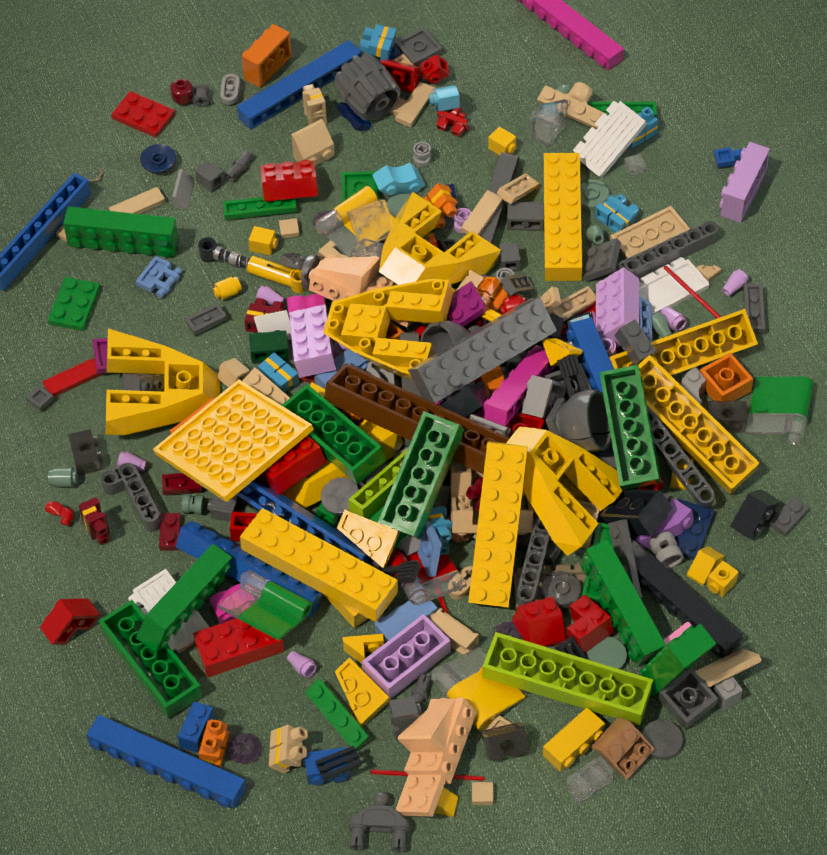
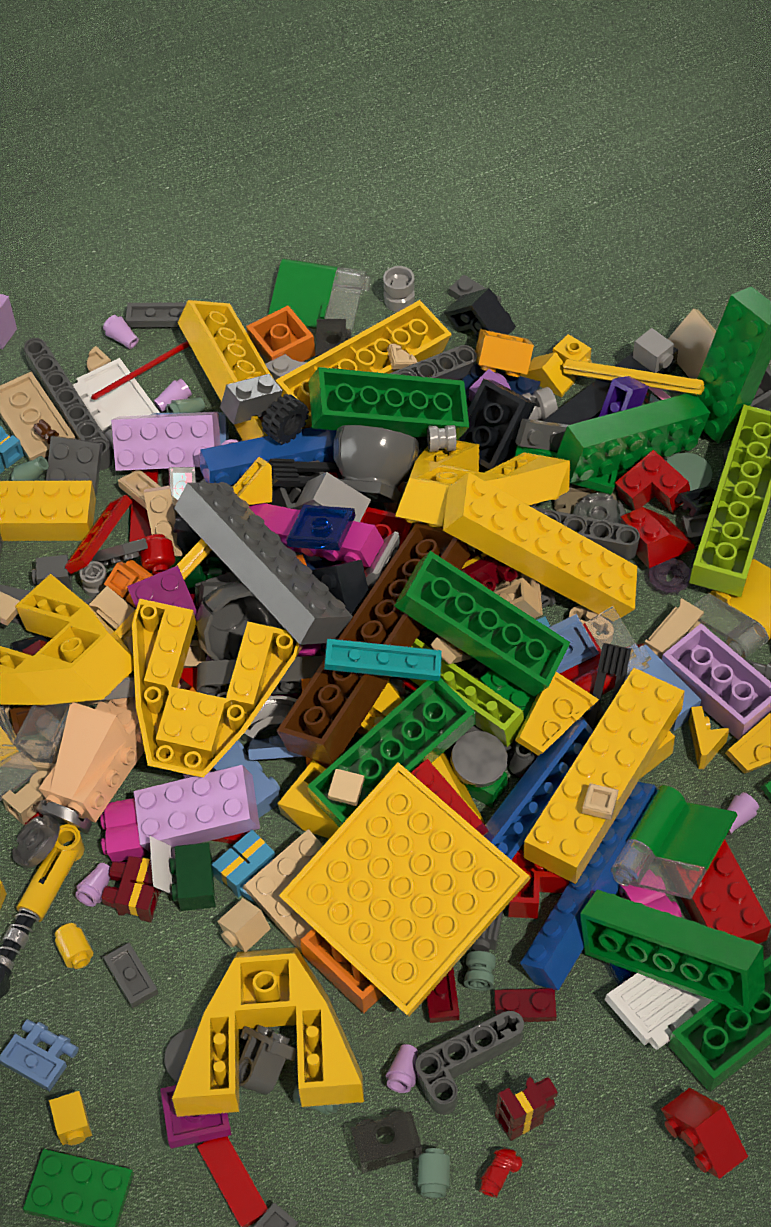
camera: 90 degrees left, 0 degrees up
none -> reddish brown piece [33,419,59,444]
none -> yellow brick [49,1091,92,1145]
none -> red tile [65,495,132,574]
none -> black tyre [262,394,309,444]
none -> clear blue plate [286,505,356,551]
none -> teal plate [324,639,442,681]
none -> tan tile [328,769,365,806]
none -> light grey wheel [383,266,415,312]
none -> tan tile [387,344,417,369]
none -> light grey wheel [427,425,456,452]
none -> light orange brick [476,329,534,377]
none -> yellow axle [563,359,704,395]
none -> tan tile [582,783,618,820]
none -> dark purple brick [599,376,649,417]
none -> light grey brick [633,328,674,373]

